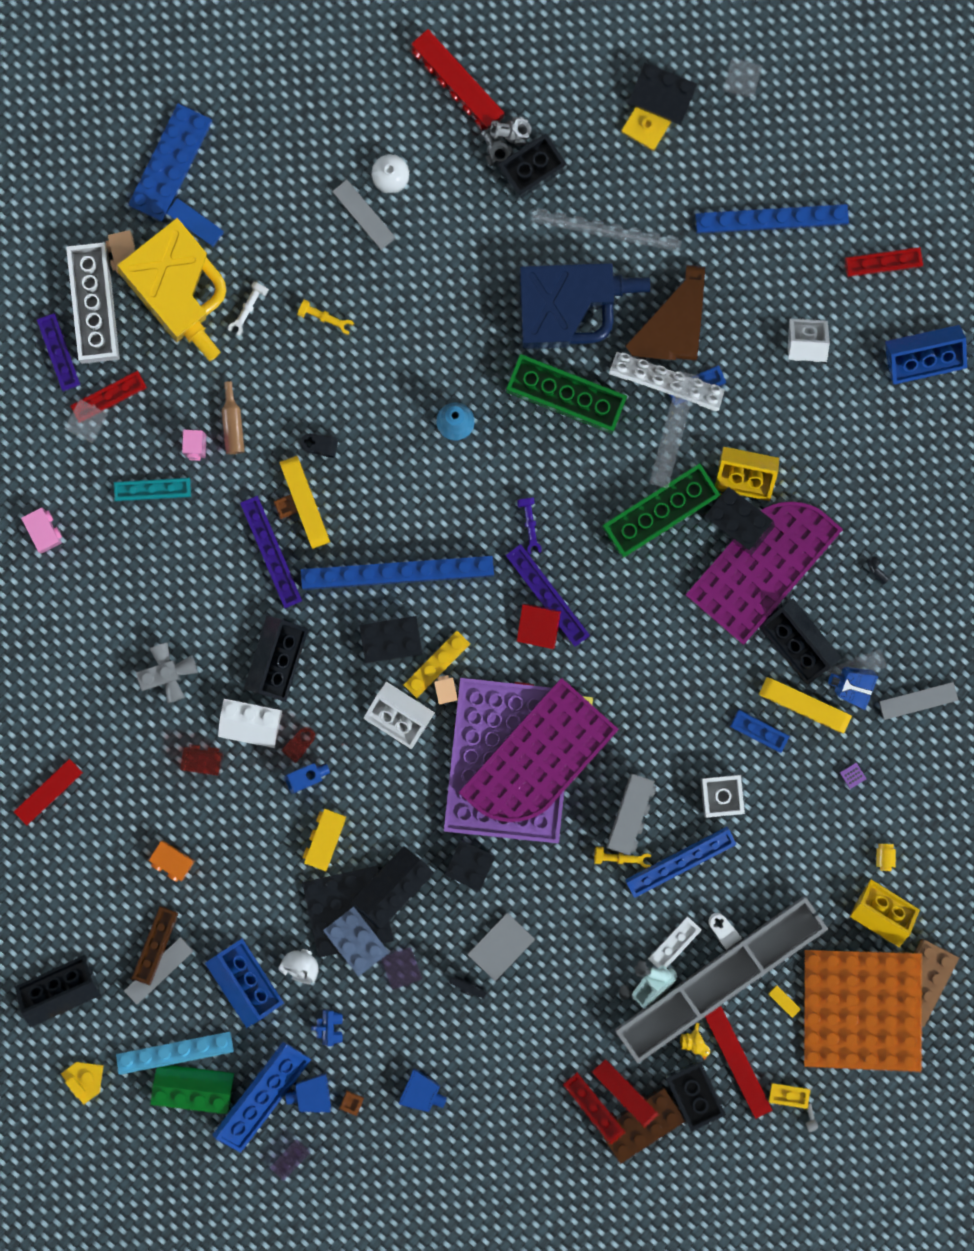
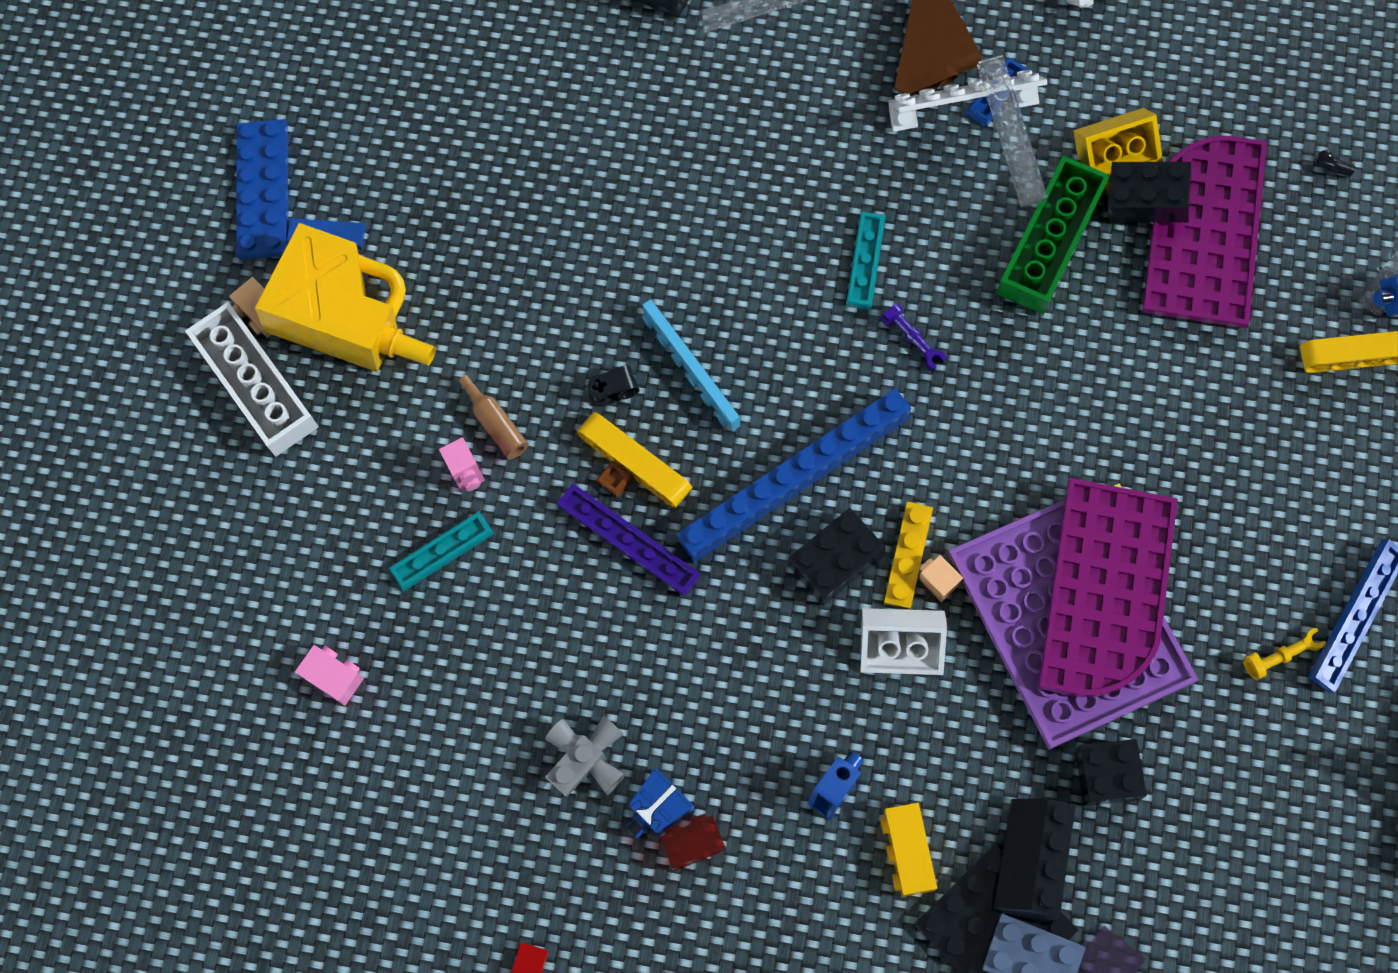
camera: 20 degrees left, 15 degrees down
dark purple plate [37,313,81,392] -> none
clear piece [64,399,108,443] -> none
red tile [70,370,147,423] -> none
white slope [218,699,282,748] -> none
white piece [228,281,269,336] -> none
black slope [244,616,309,702] -> none
clear red piece [281,727,315,764] -> none
yellow piece [297,299,354,335] -> none
light grey tile [332,180,396,250] -> none
white cylinder [371,154,409,193] -> none
dark azure cone [436,402,475,441] -> none
black plate [449,974,487,999] -> none
light grey tile [467,912,535,981] -> none
dark purple plate [505,544,590,647] -> none
green brick [506,354,627,434] -> none
red tile [517,603,561,649] -> none
dark blue piece [520,263,650,349] -> none
light grey brick [606,774,657,855] -> none
white brick [700,775,745,817] -> none
blue tile [730,710,790,753] -> none
black slope [760,598,842,685] -> none
none -> blue torso [625,768,695,839]
none -> medium azure plate [642,299,740,432]
none -> teal tile [846,212,886,310]

